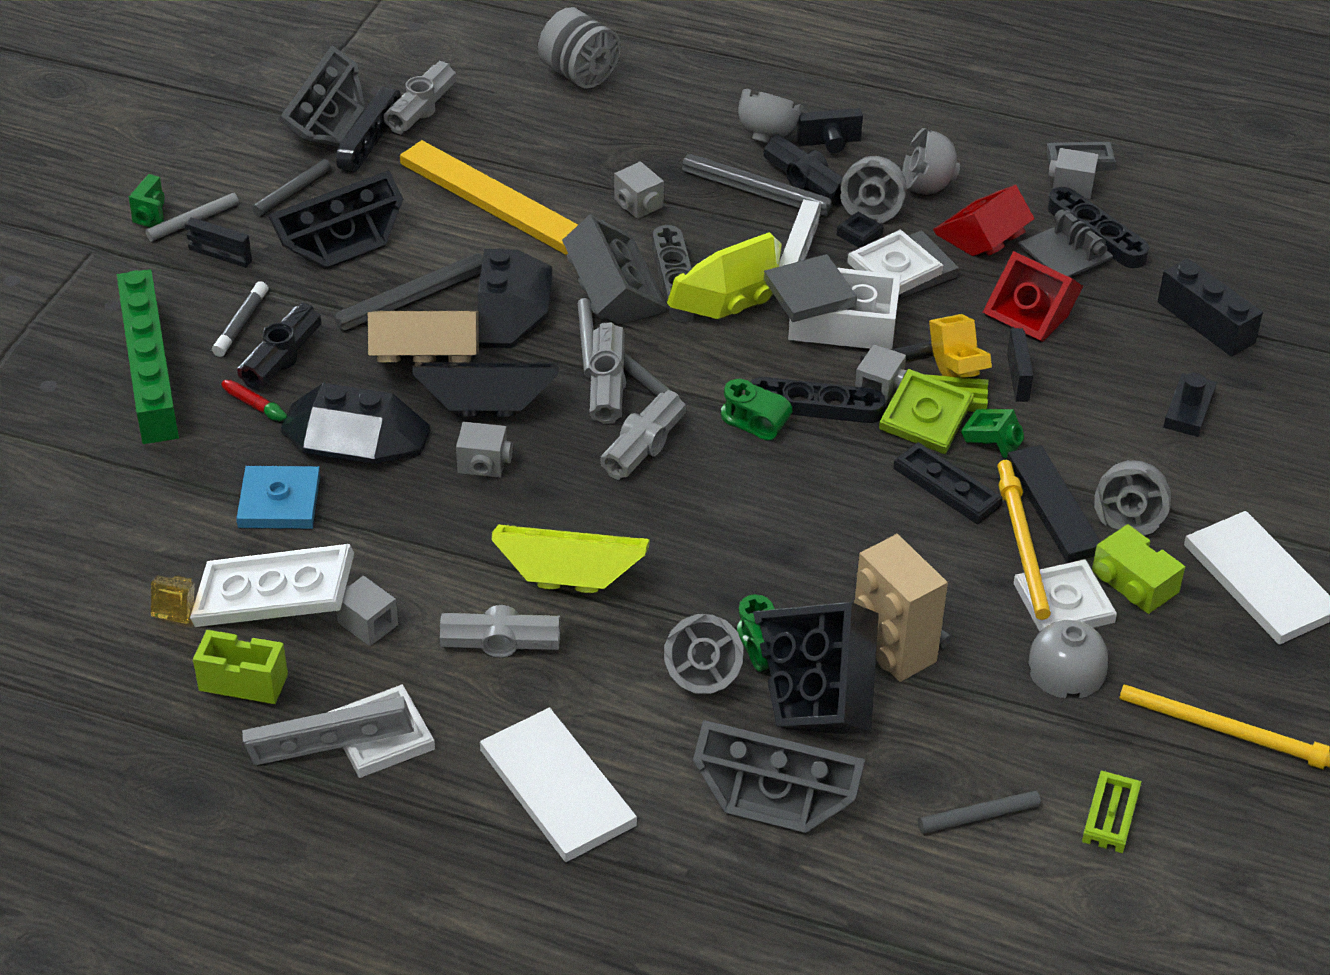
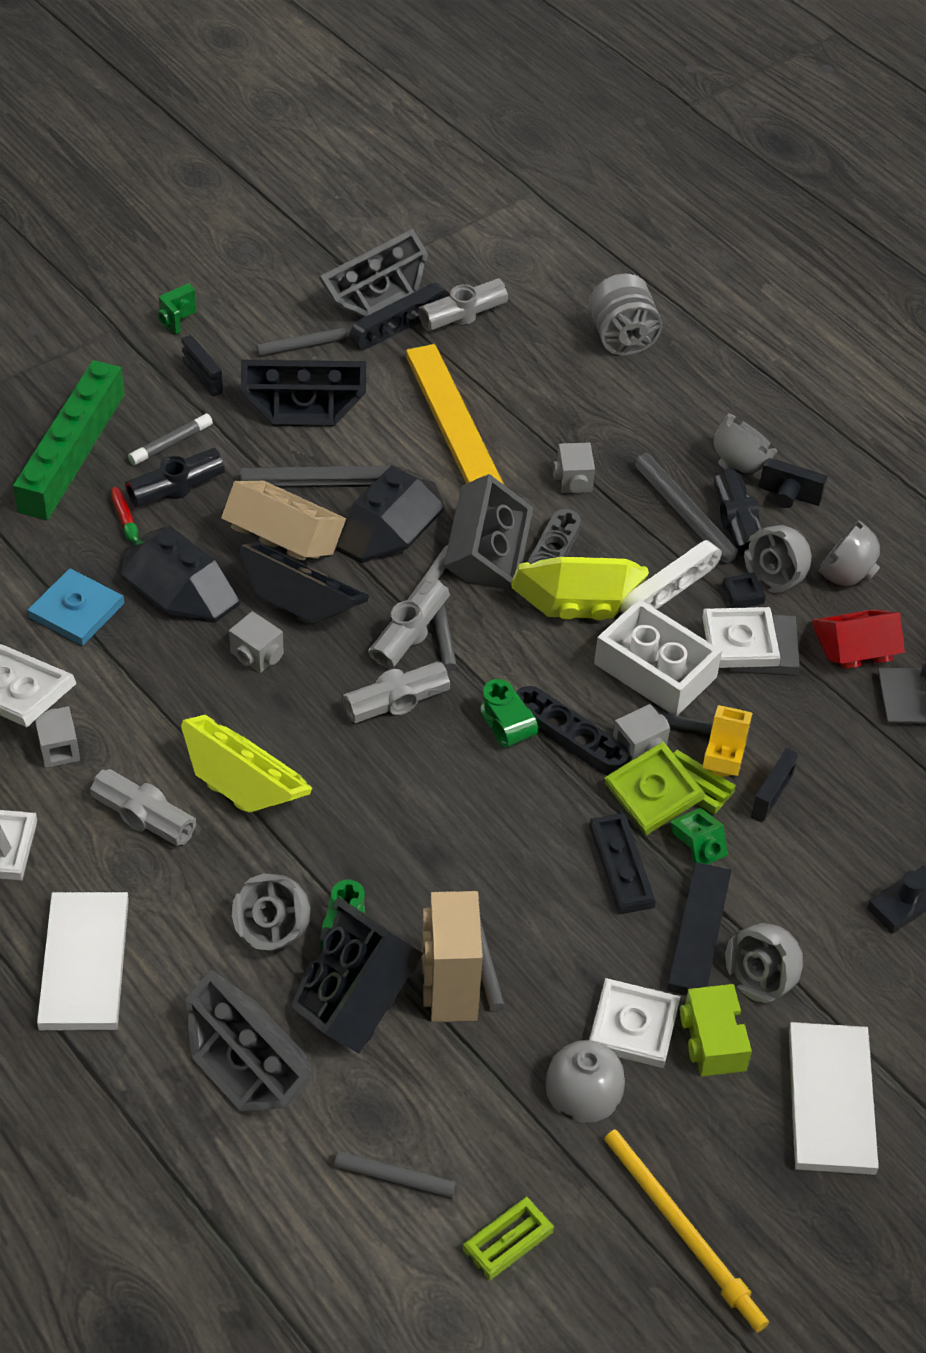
camera: 30 degrees right, 5 degrees up
light grey bar [145,193,239,242] -> none
dark grey tile [764,254,857,322] -> none
red slope [982,251,1083,342] -> none
yellow bar [997,460,1051,620] -> none

